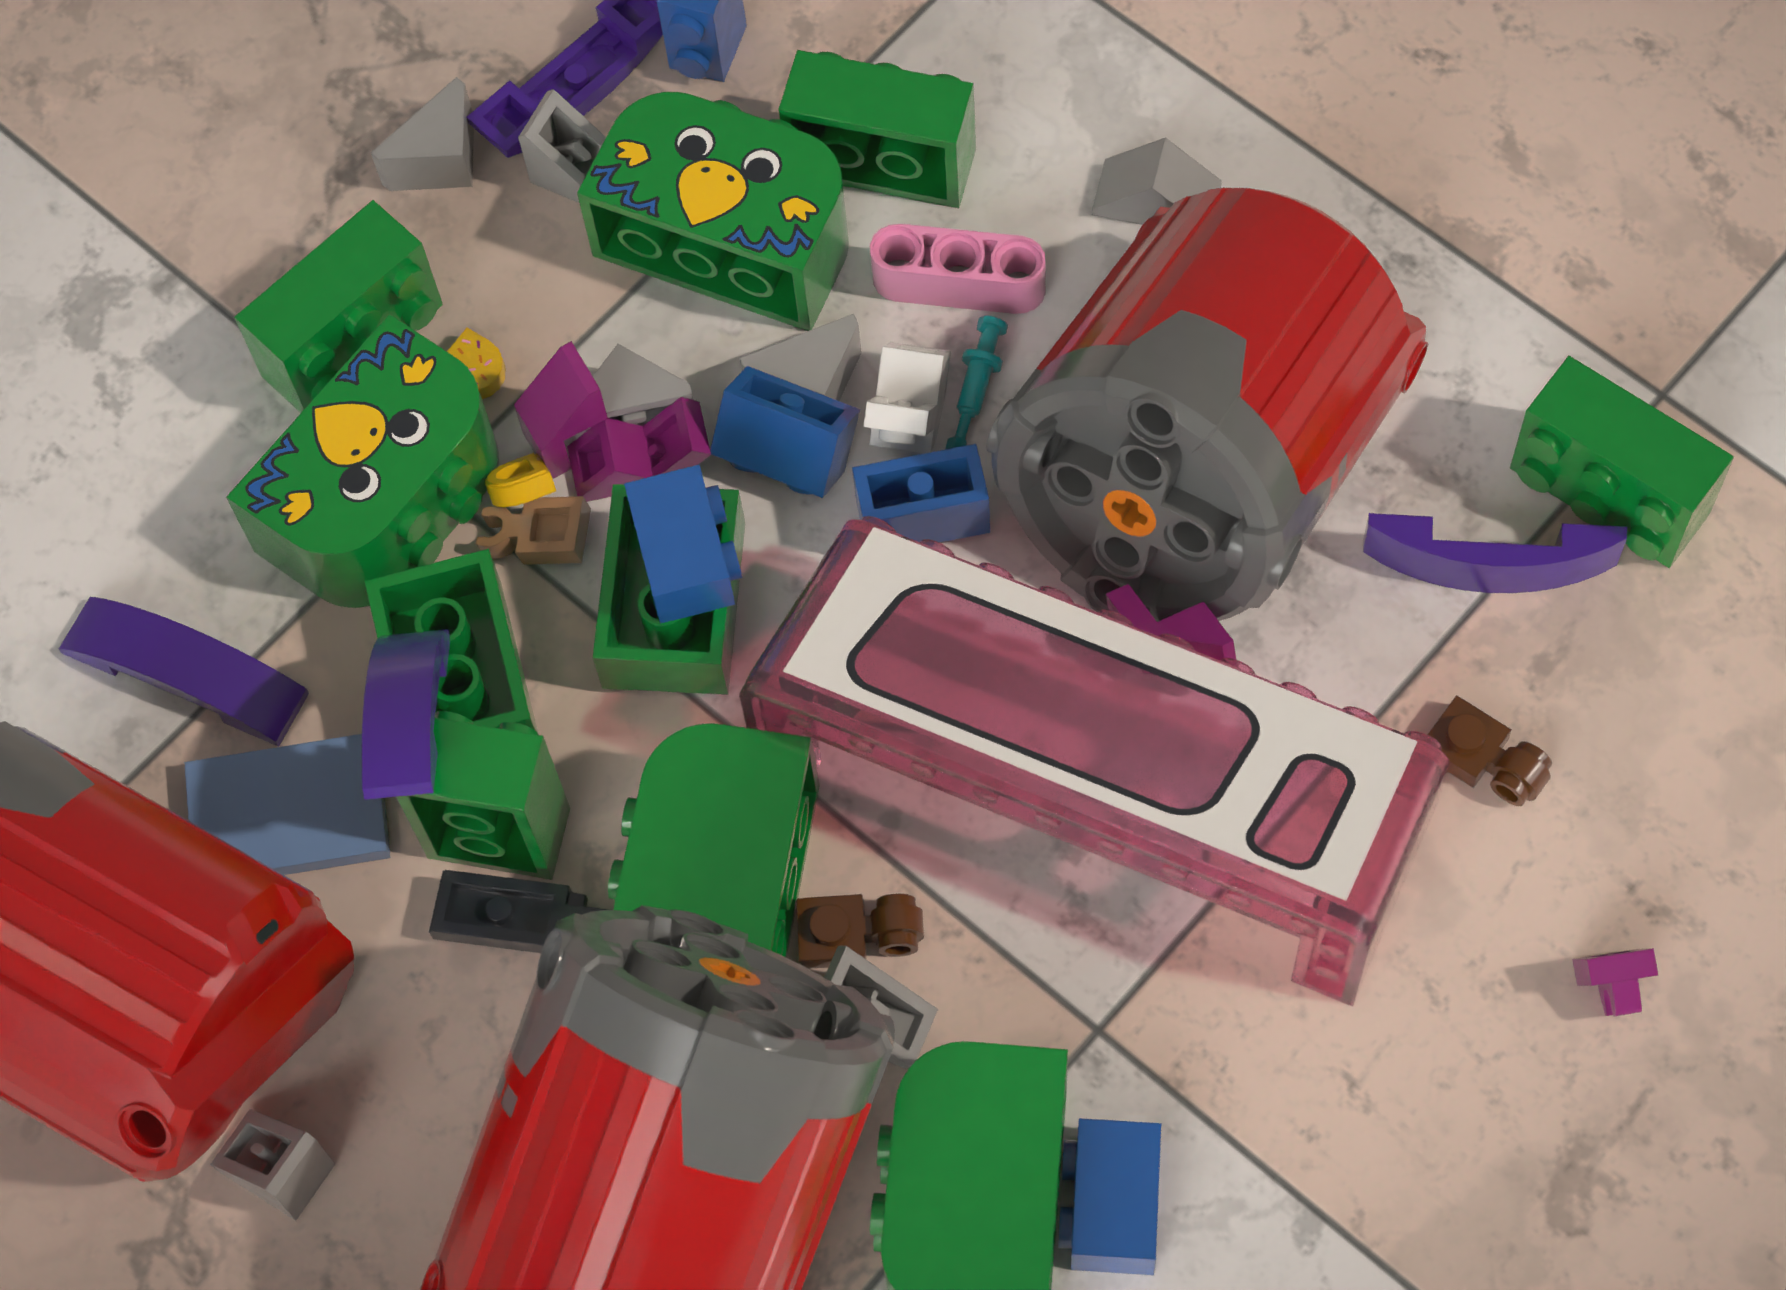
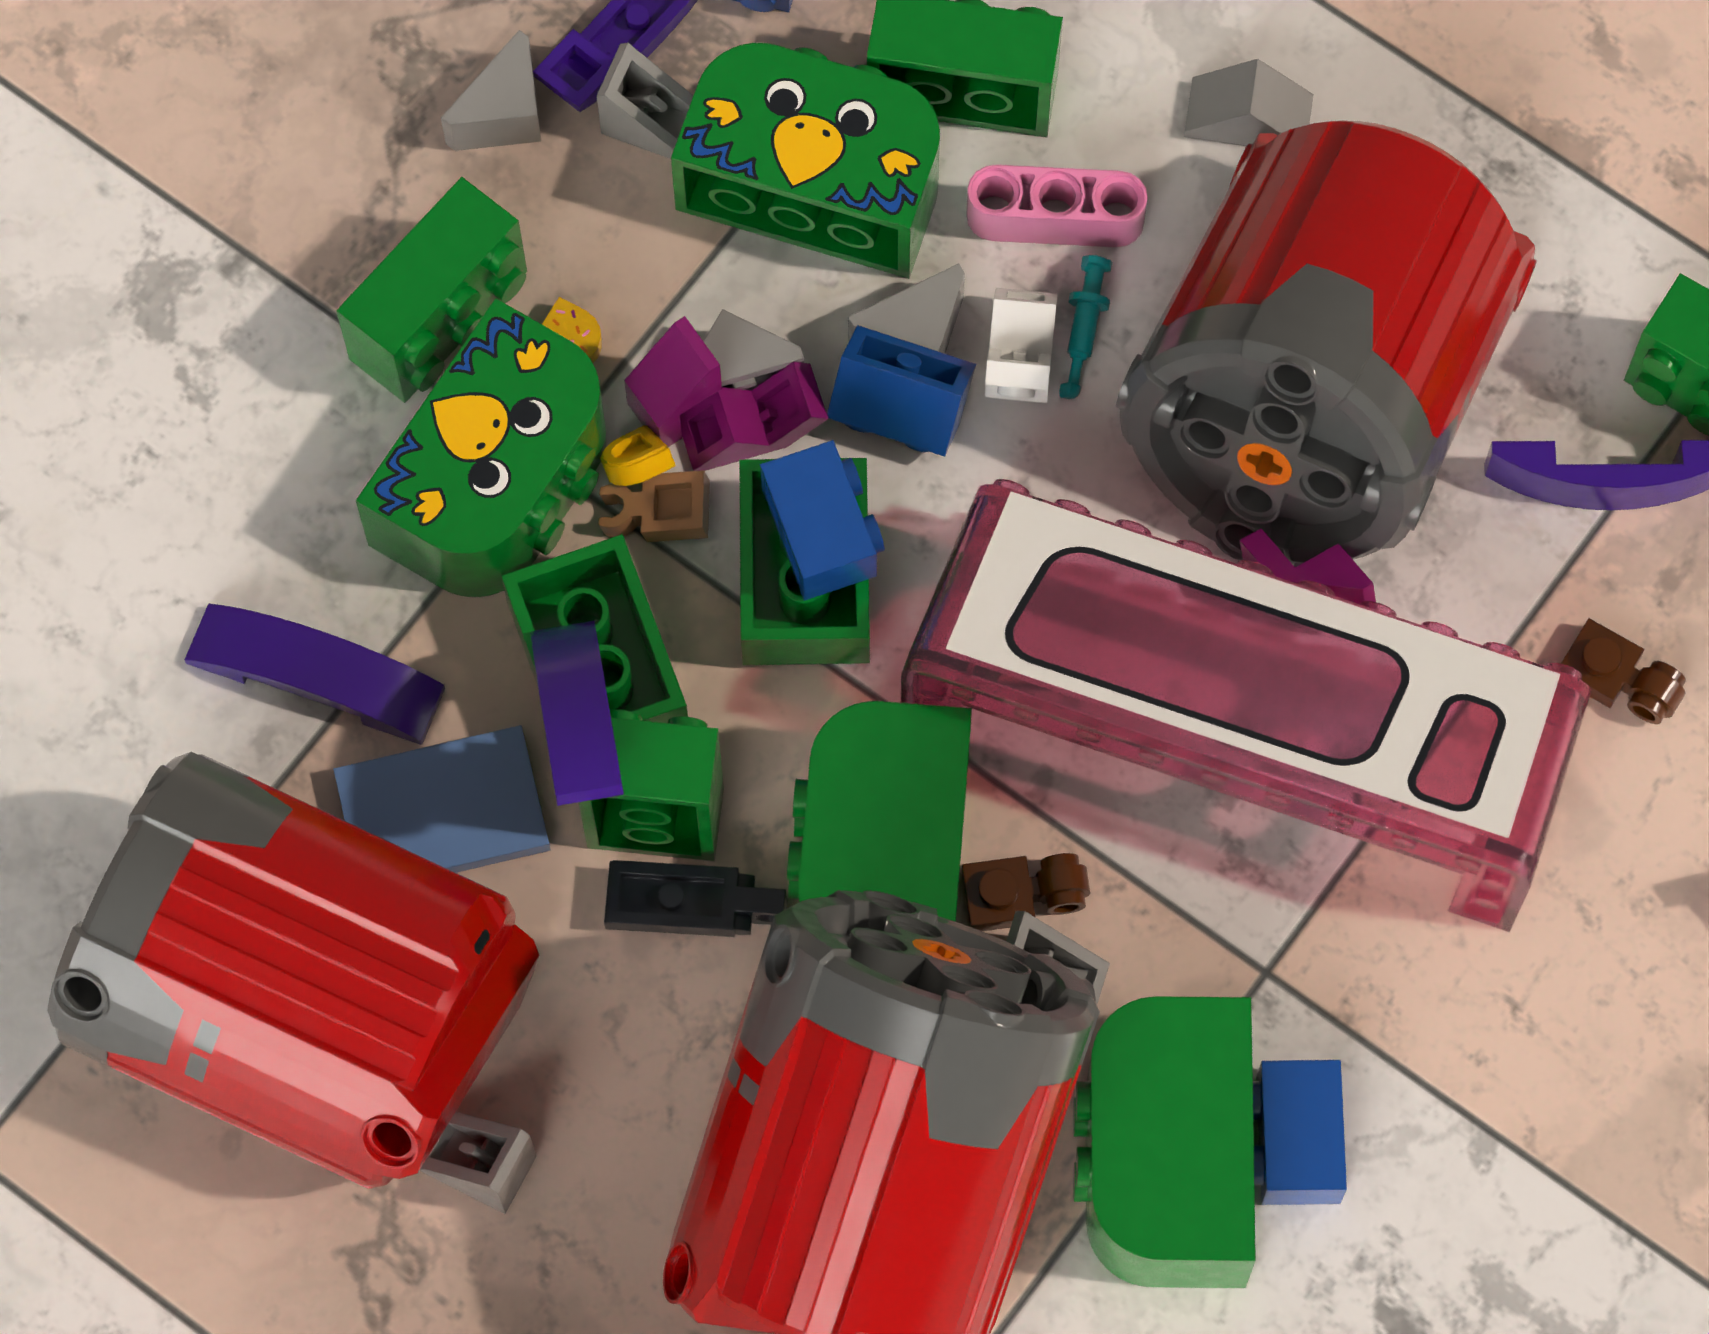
camera: 10 degrees left, 5 degrees up
blue brick [852,444,990,546] -> none

